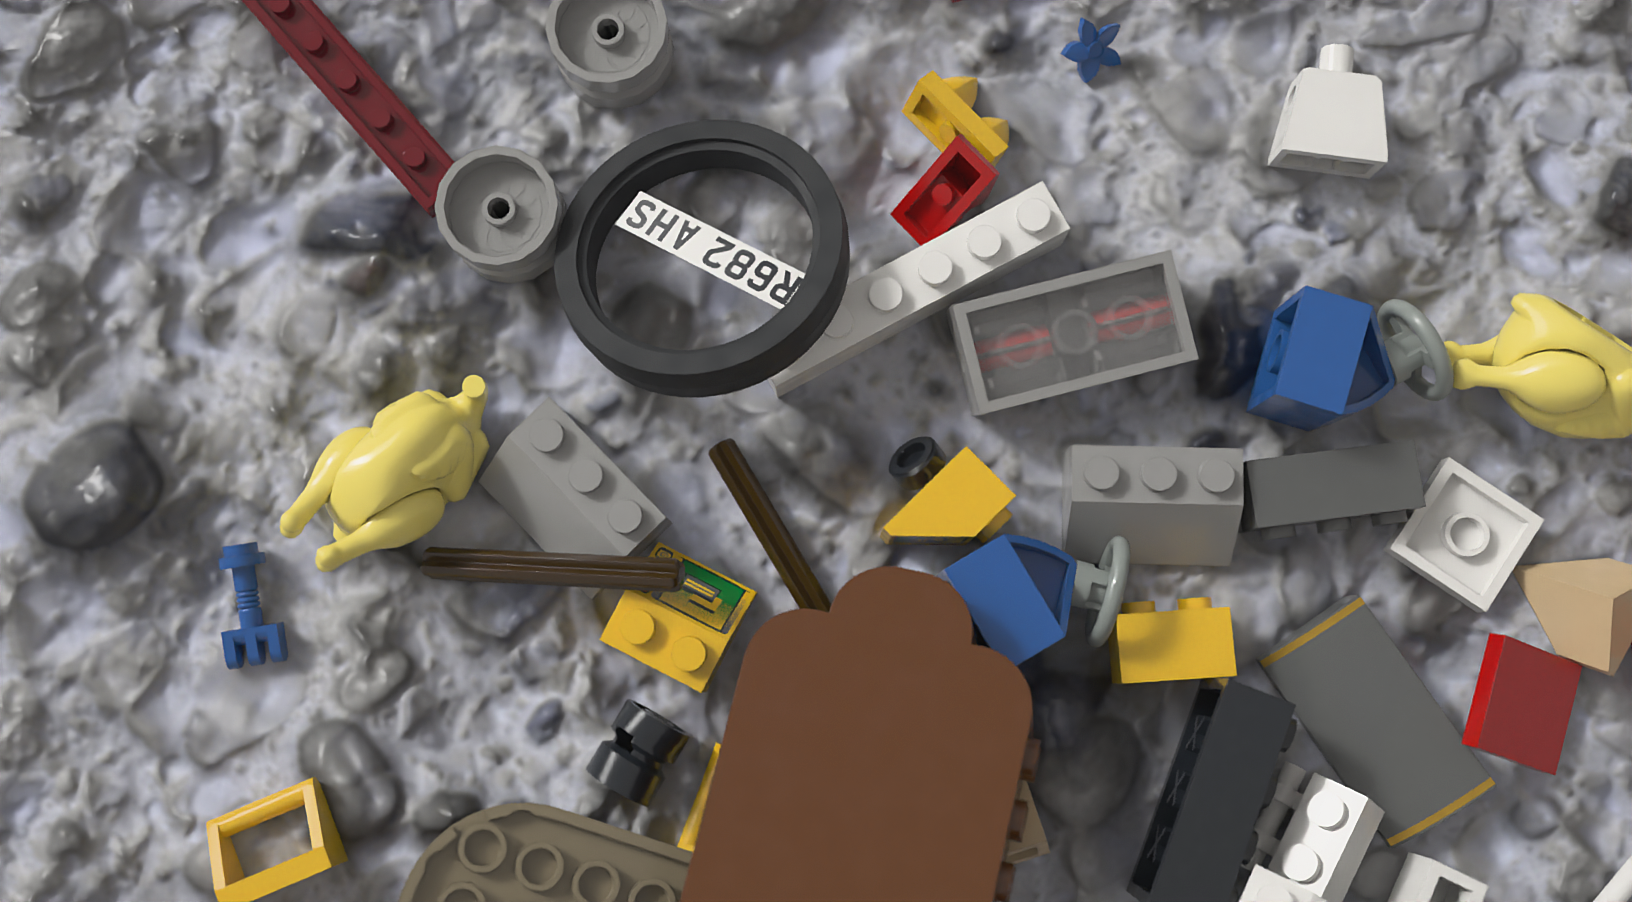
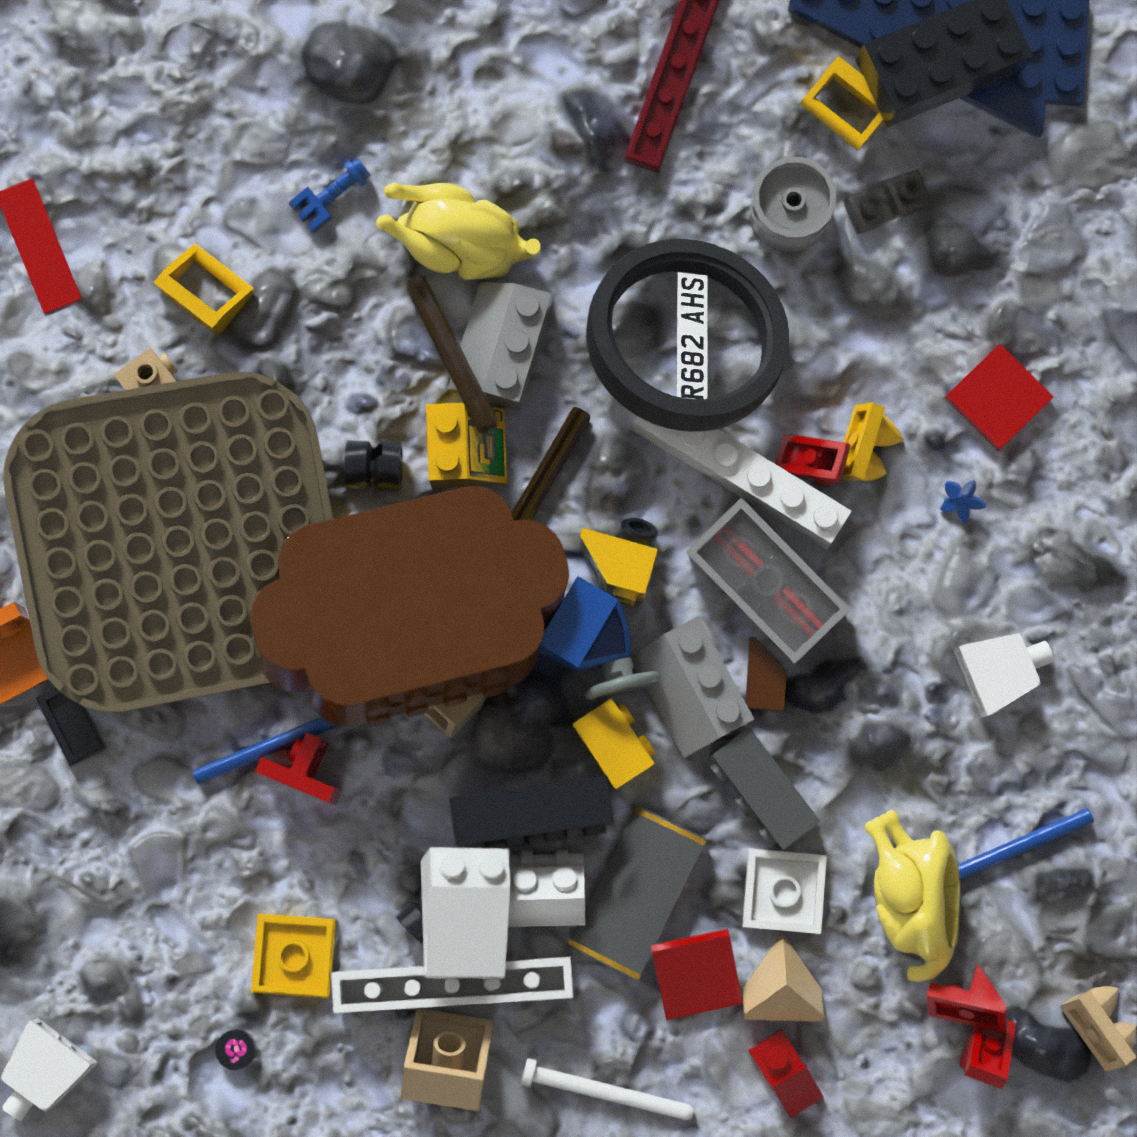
camera: 60 degrees right, 0 degrees up
light grey wheel [434,145,567,284] -> none
blue piece [1246,285,1454,432] -> none
none -> reddish brown tile [745,637,787,712]
none -> blue bar [959,808,1094,880]

